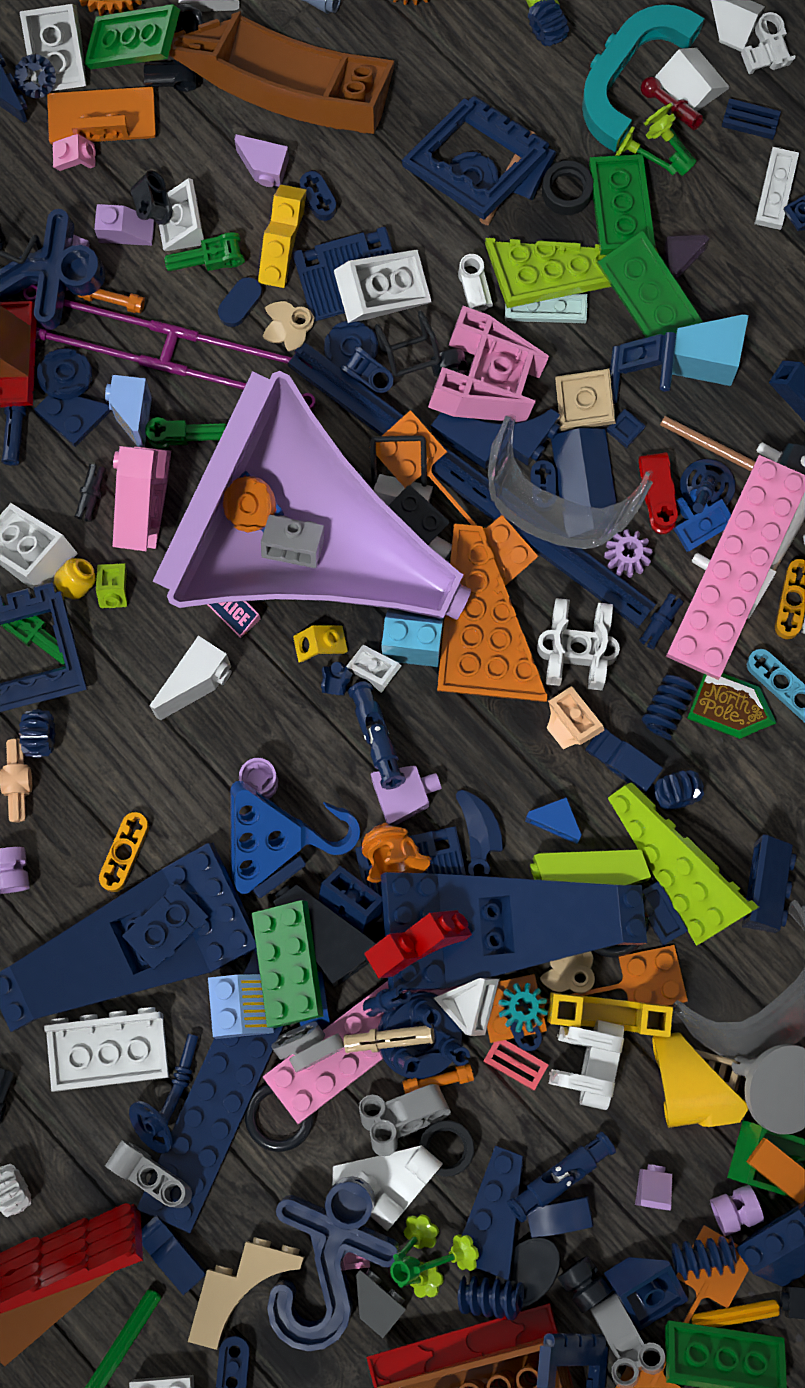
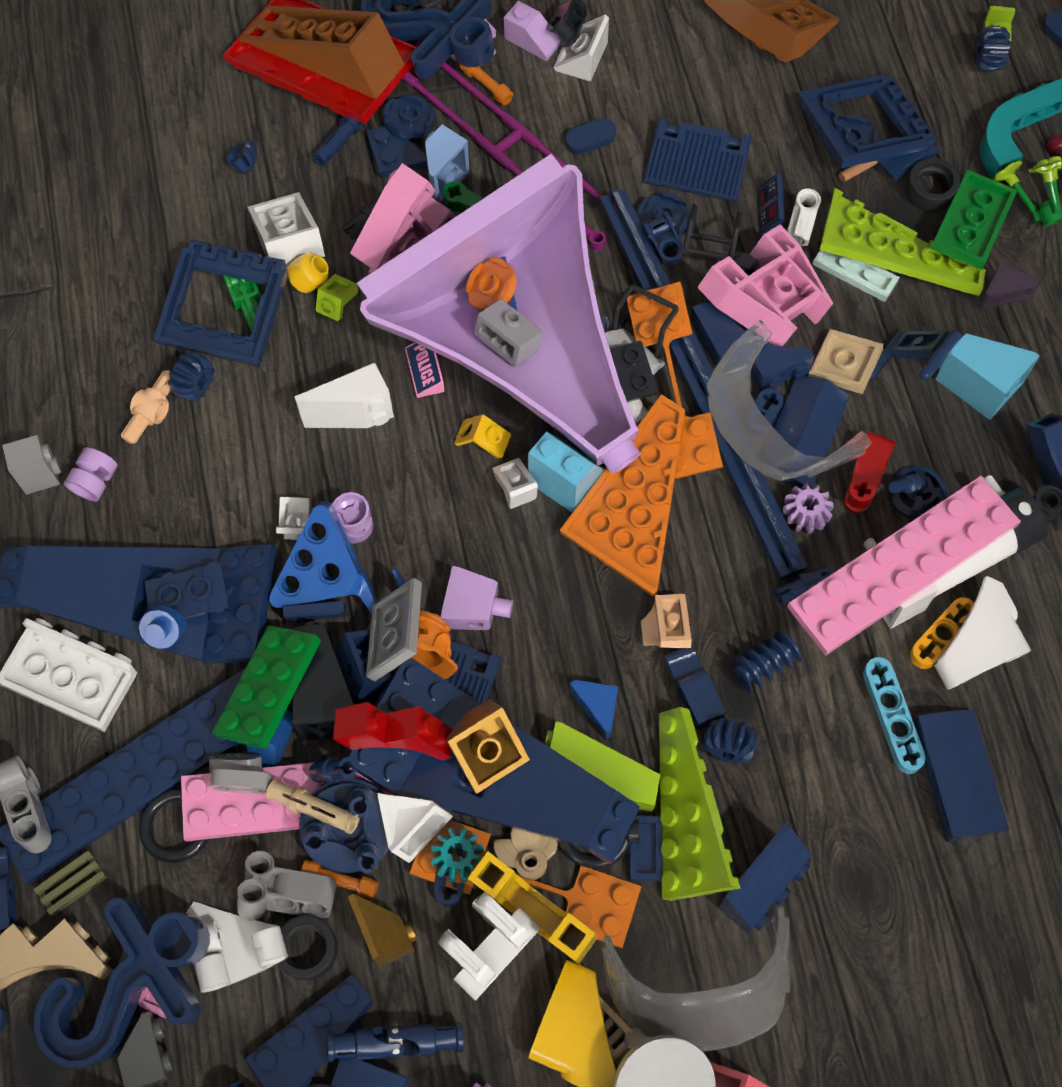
camera: 30 degrees right, 10 degrees down
light orange beam [99,812,149,892] -> none
dark blue dish [129,1034,199,1154] -> none
green connector [164,232,245,271] -> none
light blue slope [208,974,274,1039] -> none
lavender slope [234,134,289,187] -> none
yellow arch [258,184,307,288] -> none
tan plate [263,301,314,351] -> none
dark blue beam [300,171,337,221] -> none
dark blue arm [321,662,353,696] -> none
white slope [334,250,432,323] -> none
dark blue piece [348,681,406,790] -> none
lime plant [390,1215,479,1298] -> none
dark blue piece [456,790,503,876] -> none
coral tile [483,1040,548,1091] -> none
white piece [537,598,620,690] -> none
green plate [596,230,703,338] -> none
dark blue tile [606,409,646,448] -> none
nougat bar [660,416,756,471] -> none
blue hinge [673,489,731,552] -> none
tile [687,673,776,739] -> none
none -> olive tile [34,850,108,916]
none -> piece [139,604,187,649]
none -> white bracket [276,496,311,540]
none -> pearl gold slope [348,894,417,967]
none -> light grey tile [366,578,422,682]
none -> pearl gold slope [446,699,530,794]
none -> slope [758,173,784,234]

